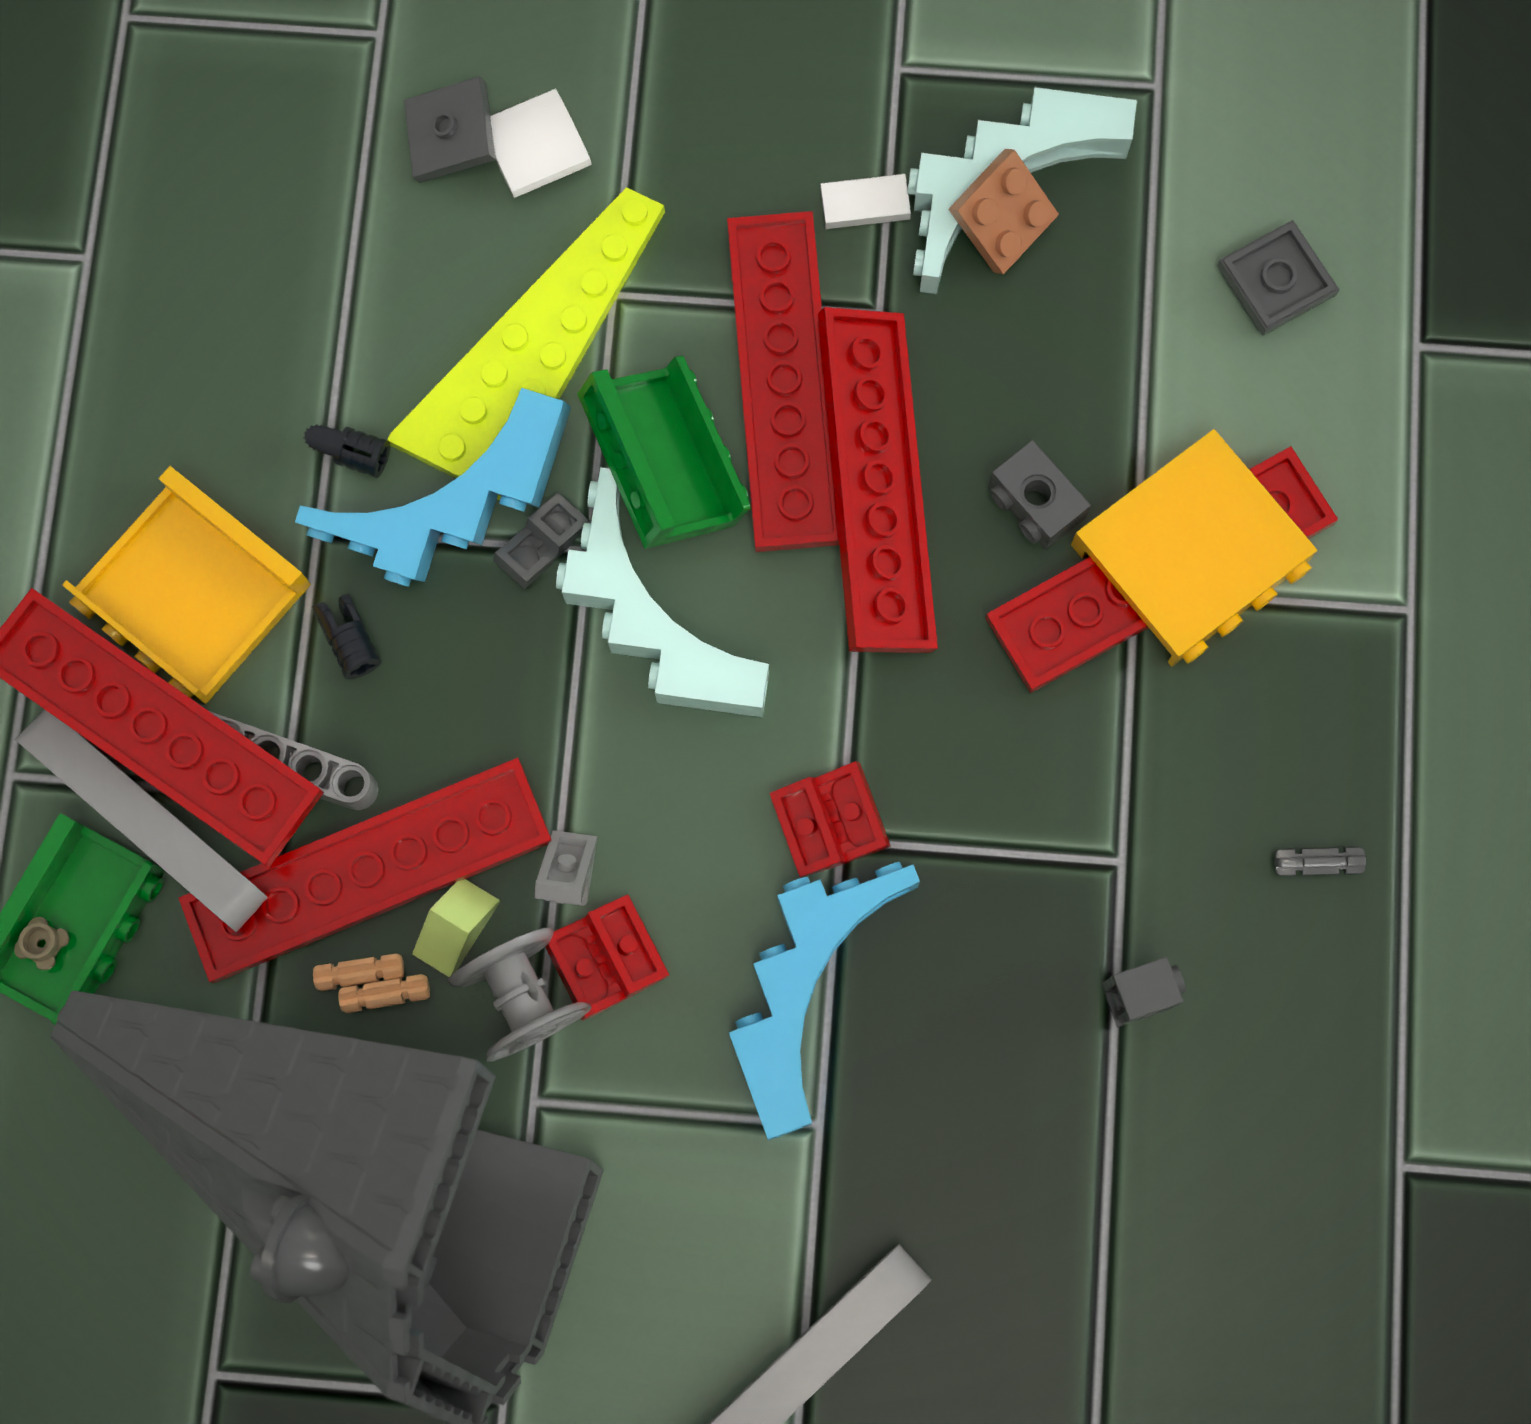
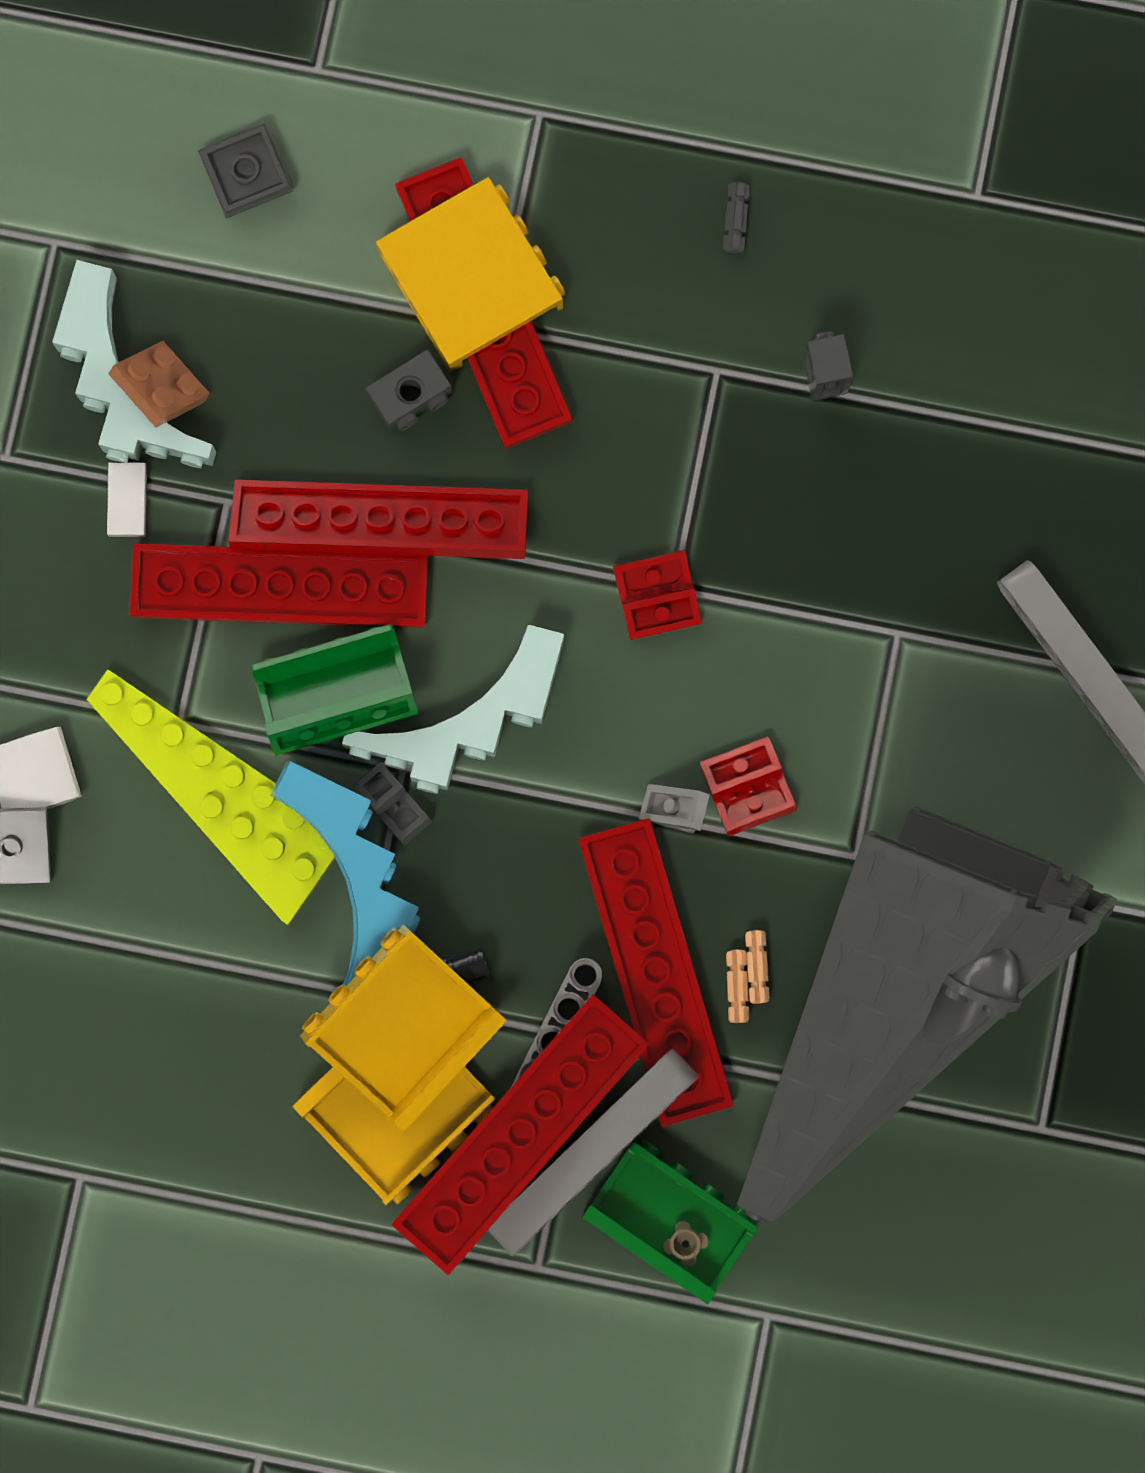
camera: 85 degrees left, 5 degrees up
black hinge [303,424,390,478] -> none
yellowish green slope [412,879,501,977] -> none
light grey piece [448,928,592,1062] -> none
medium azure arch [729,862,920,1141] -> none
none -> yellow panel [300,924,507,1133]

